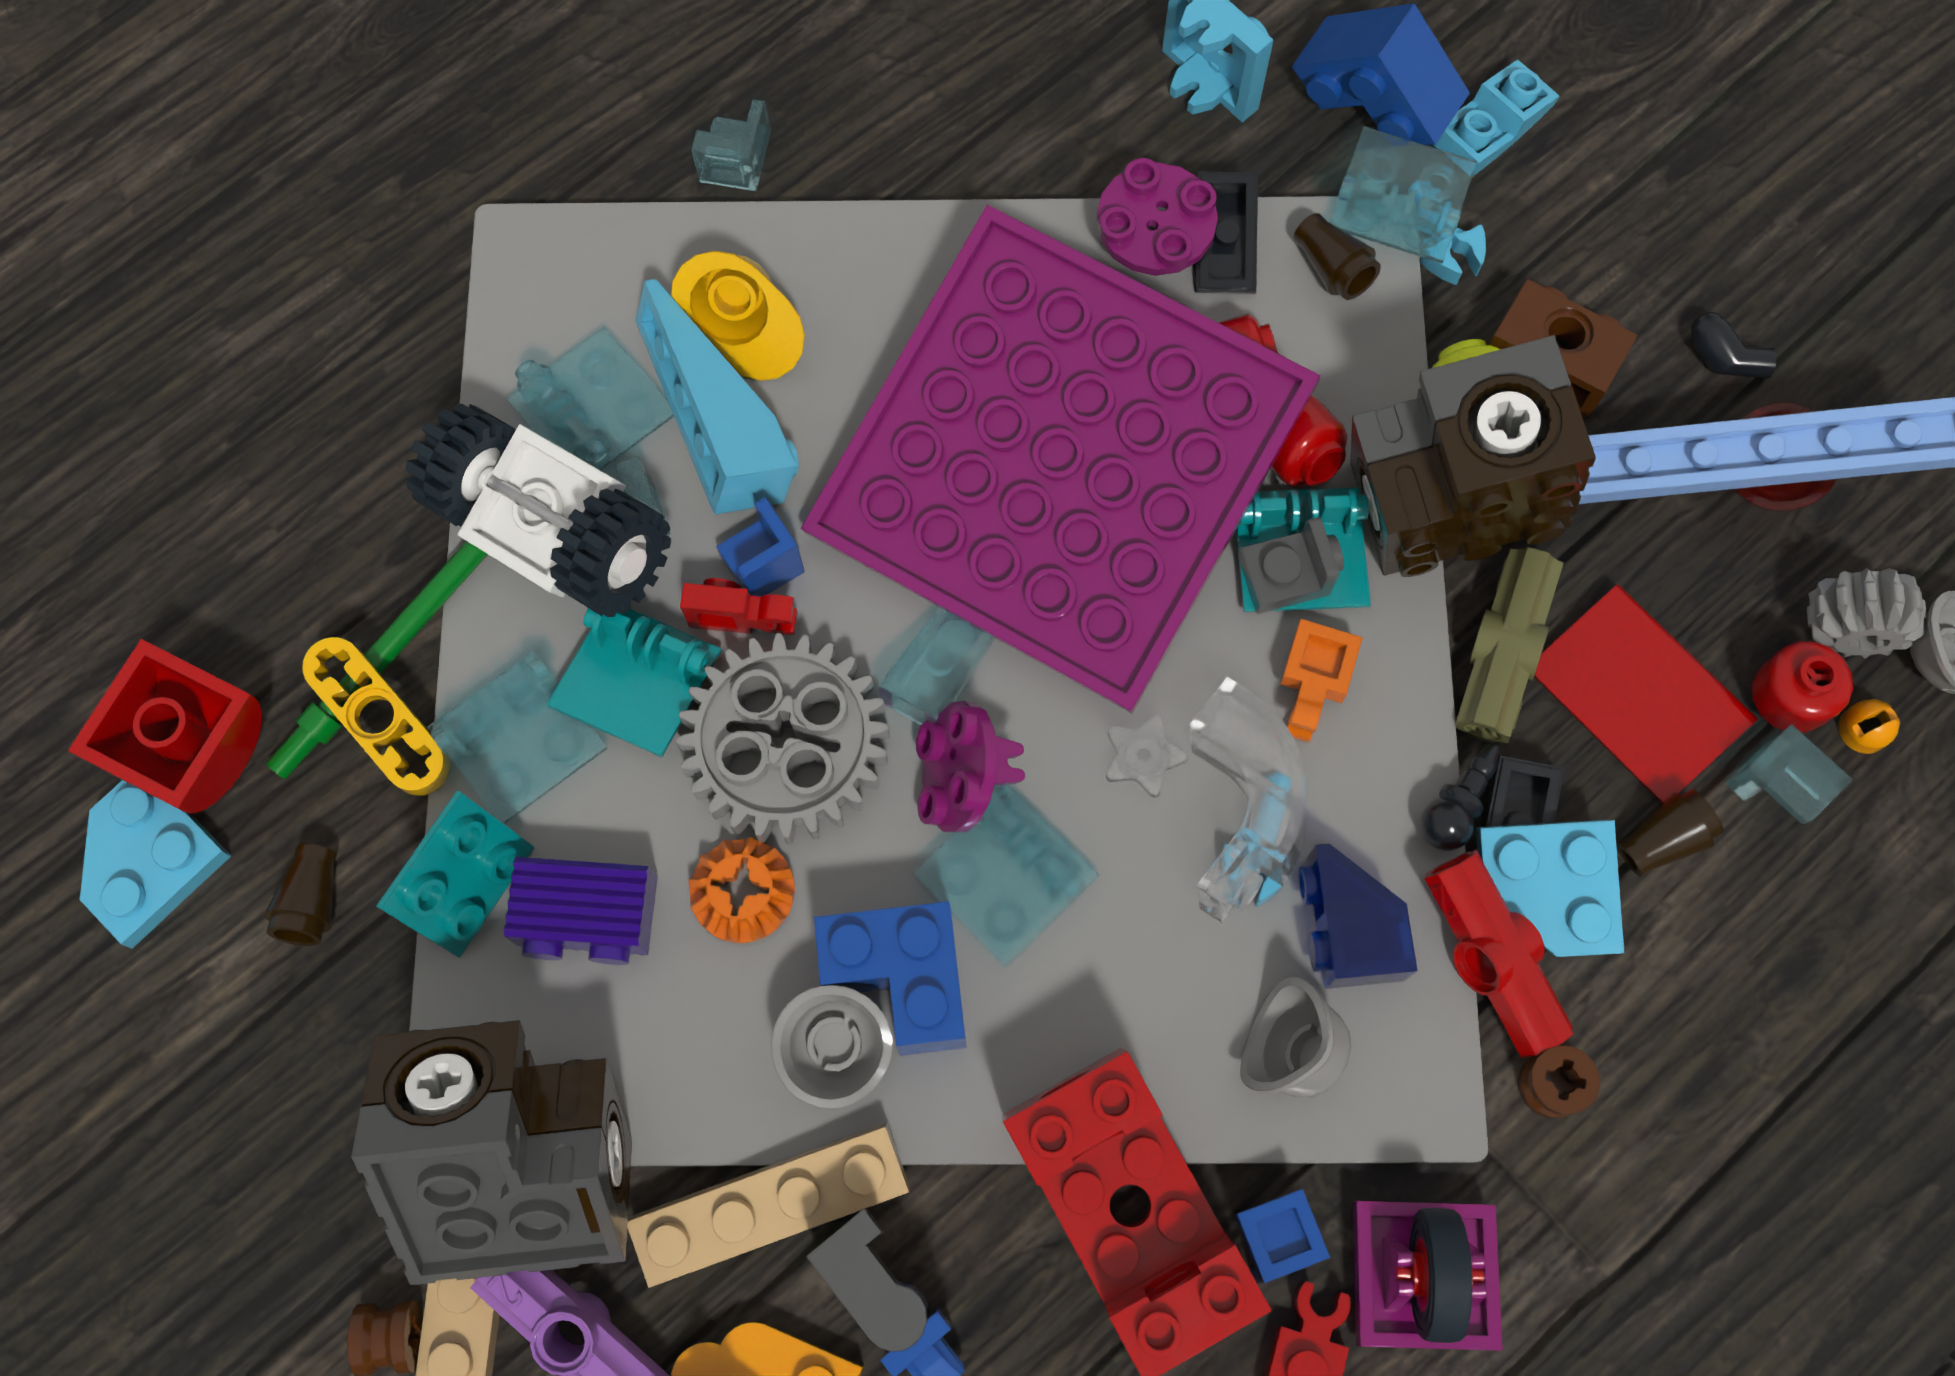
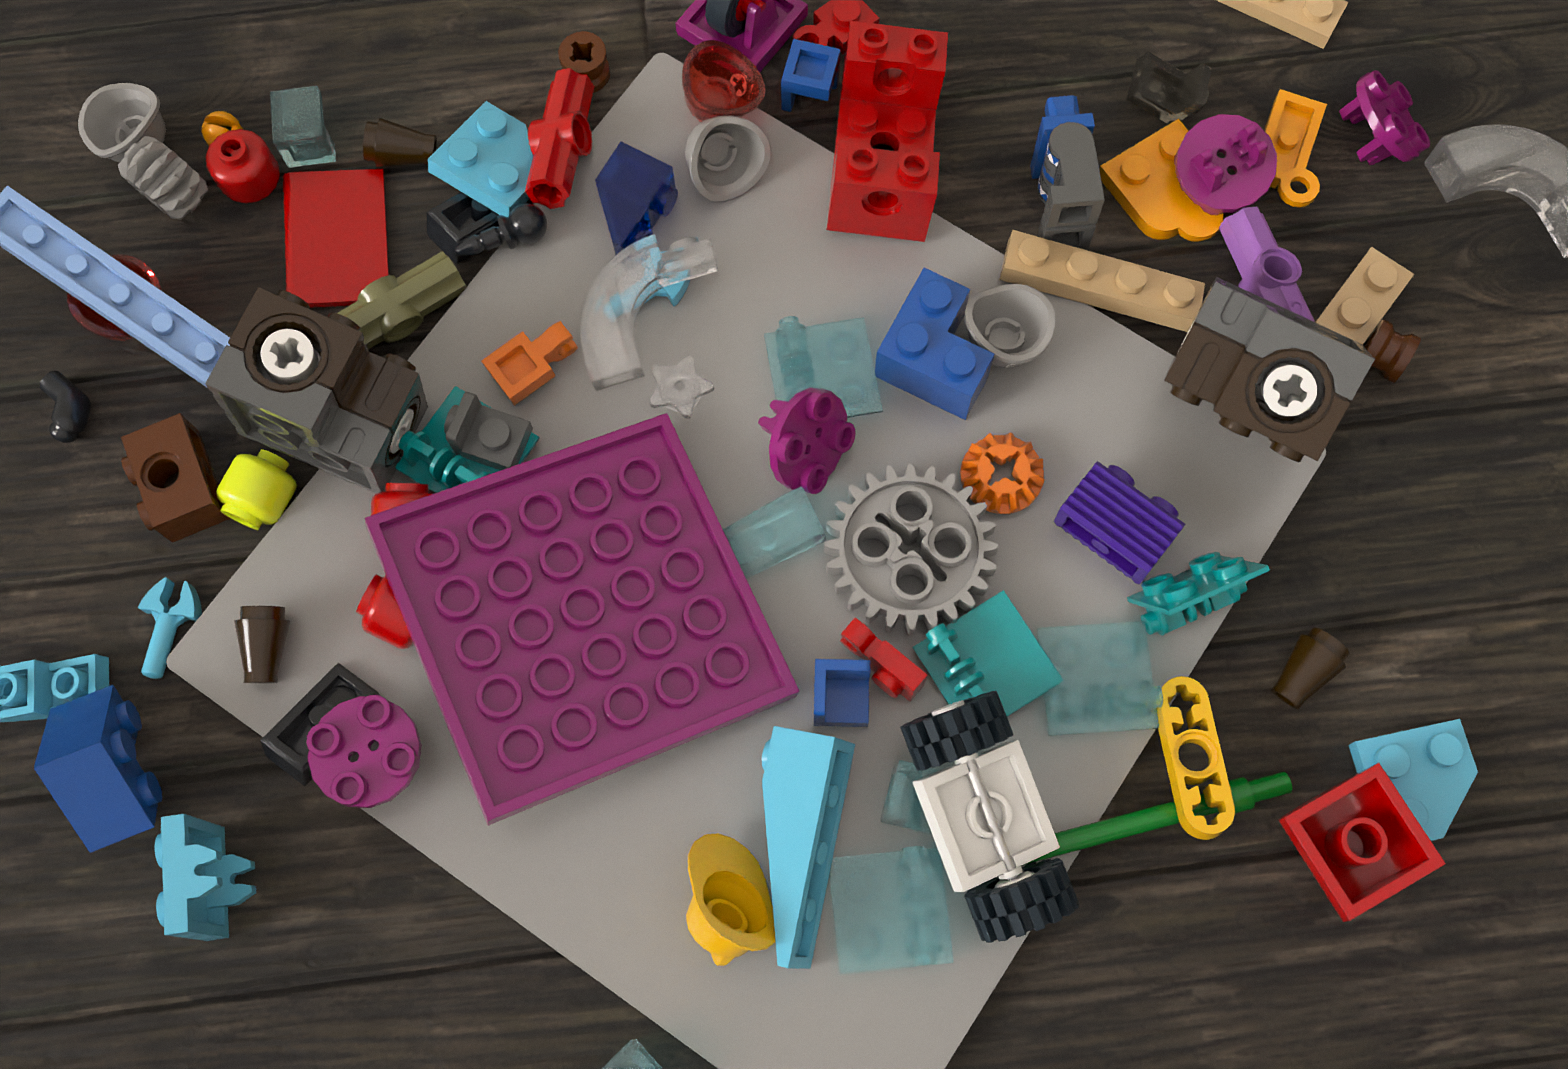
camera: 145 degrees left, 0 degrees up
clear light blue hinge [1330,126,1477,263] -> none
none -> clear red helmet [682,40,766,122]

